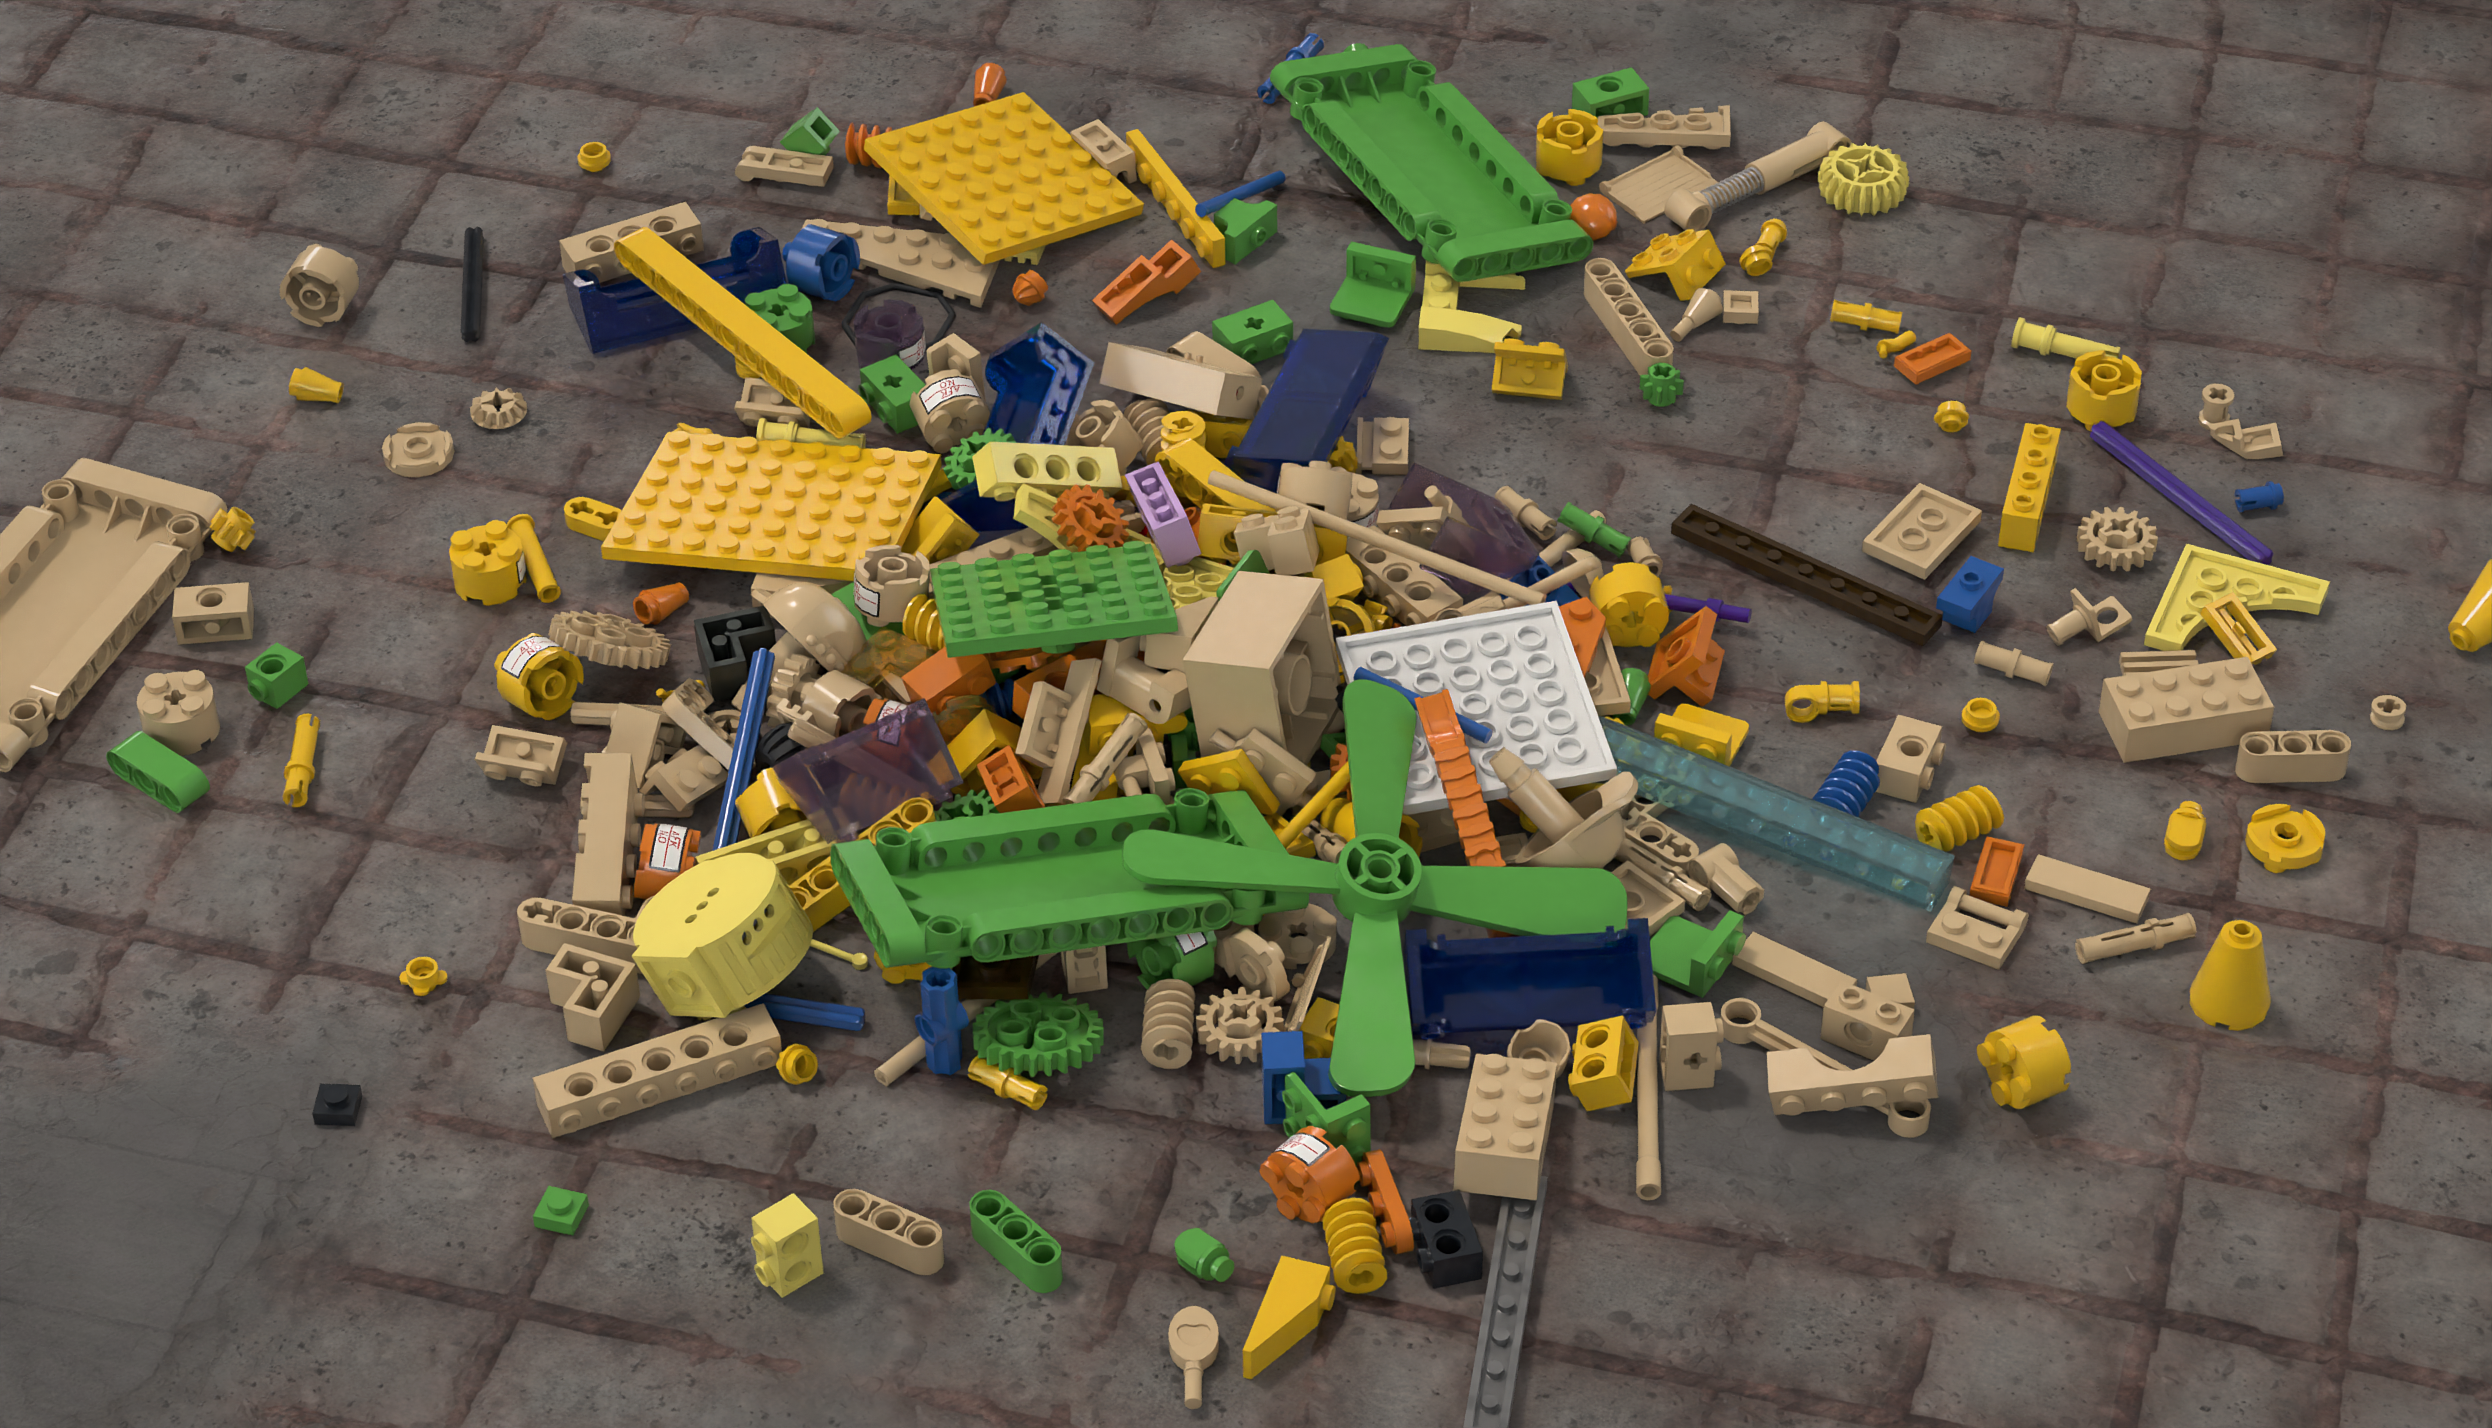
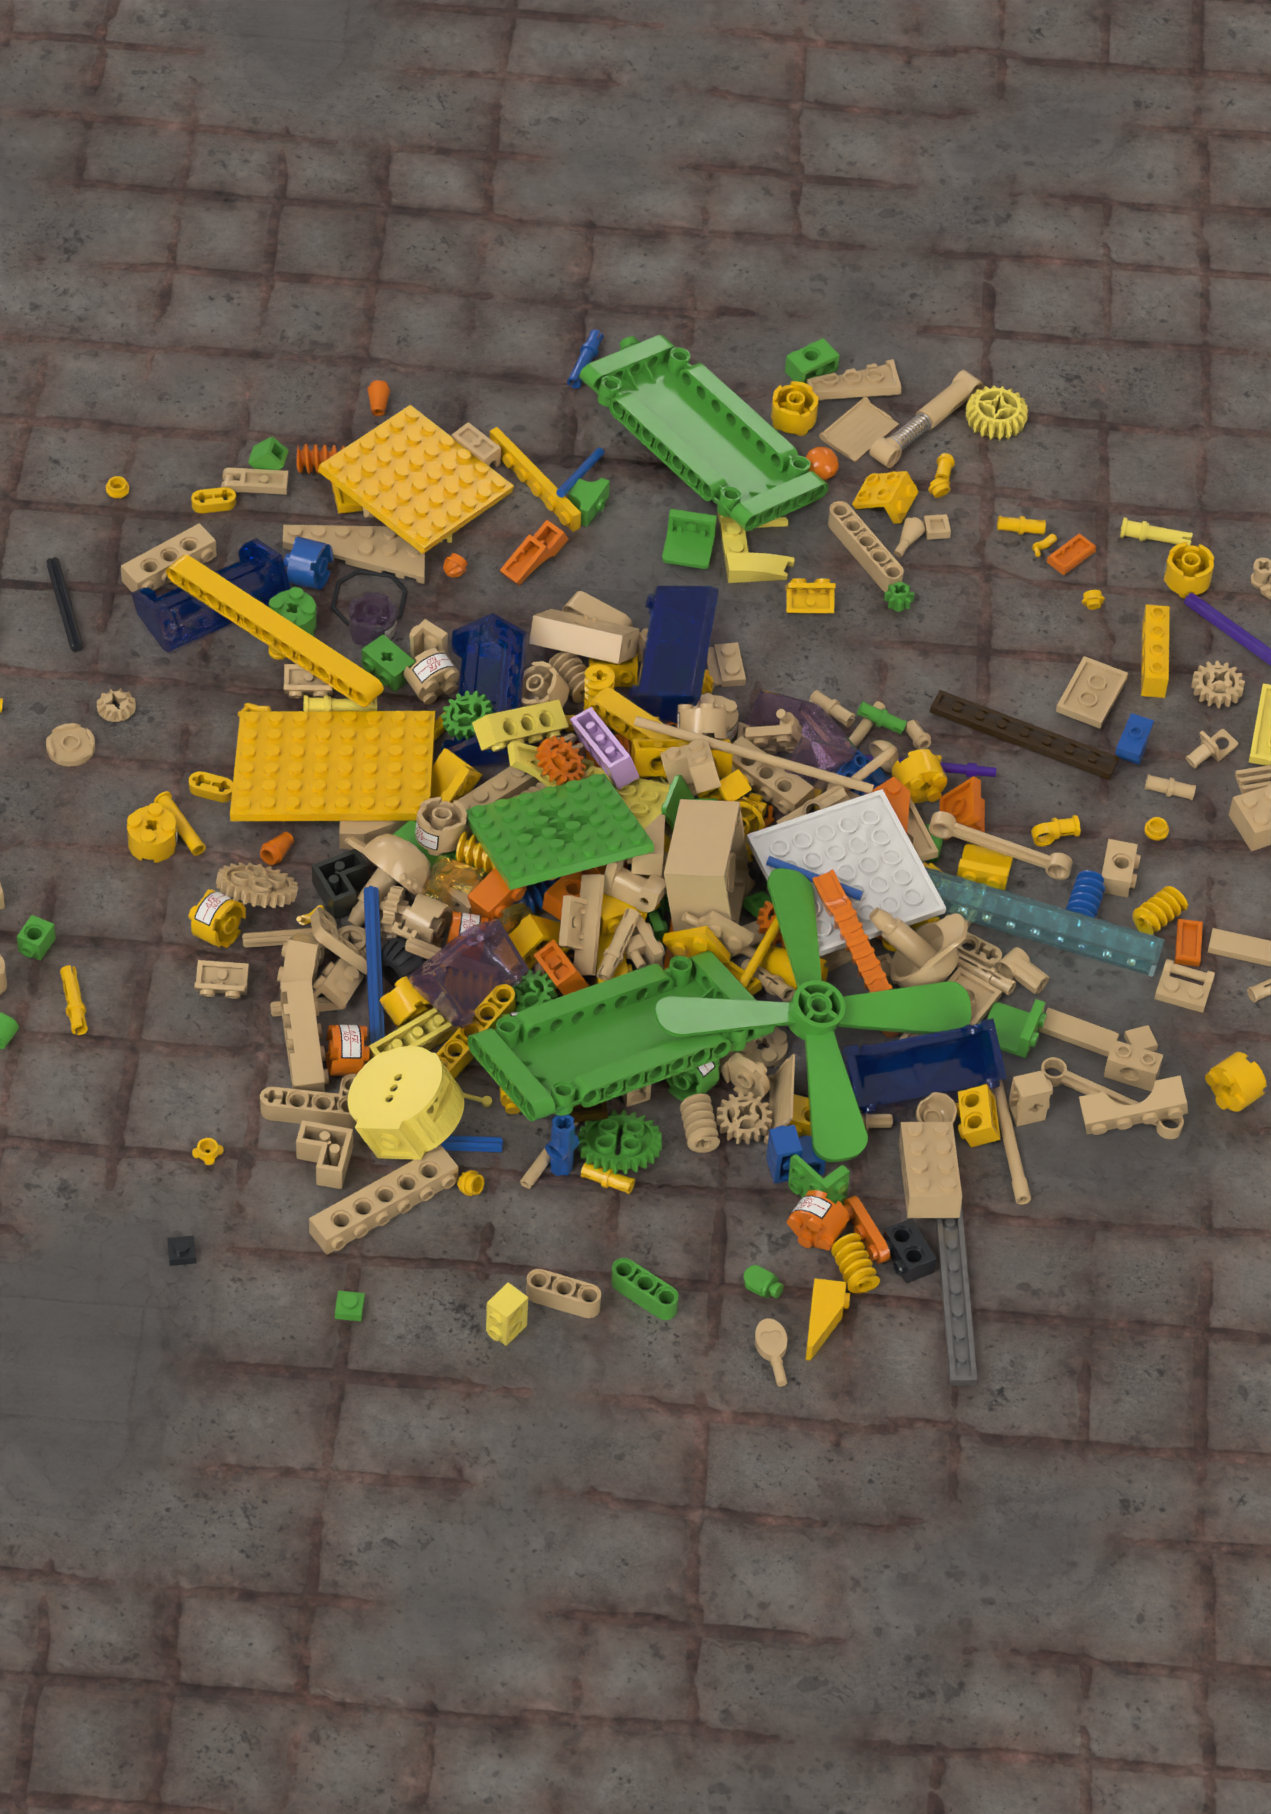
camera: 15 degrees left, 10 degrees up
bright green brick [1212,300,1293,364] -> none
none -> yellow beam [191,487,236,513]
none -> tan piece [929,811,1073,880]

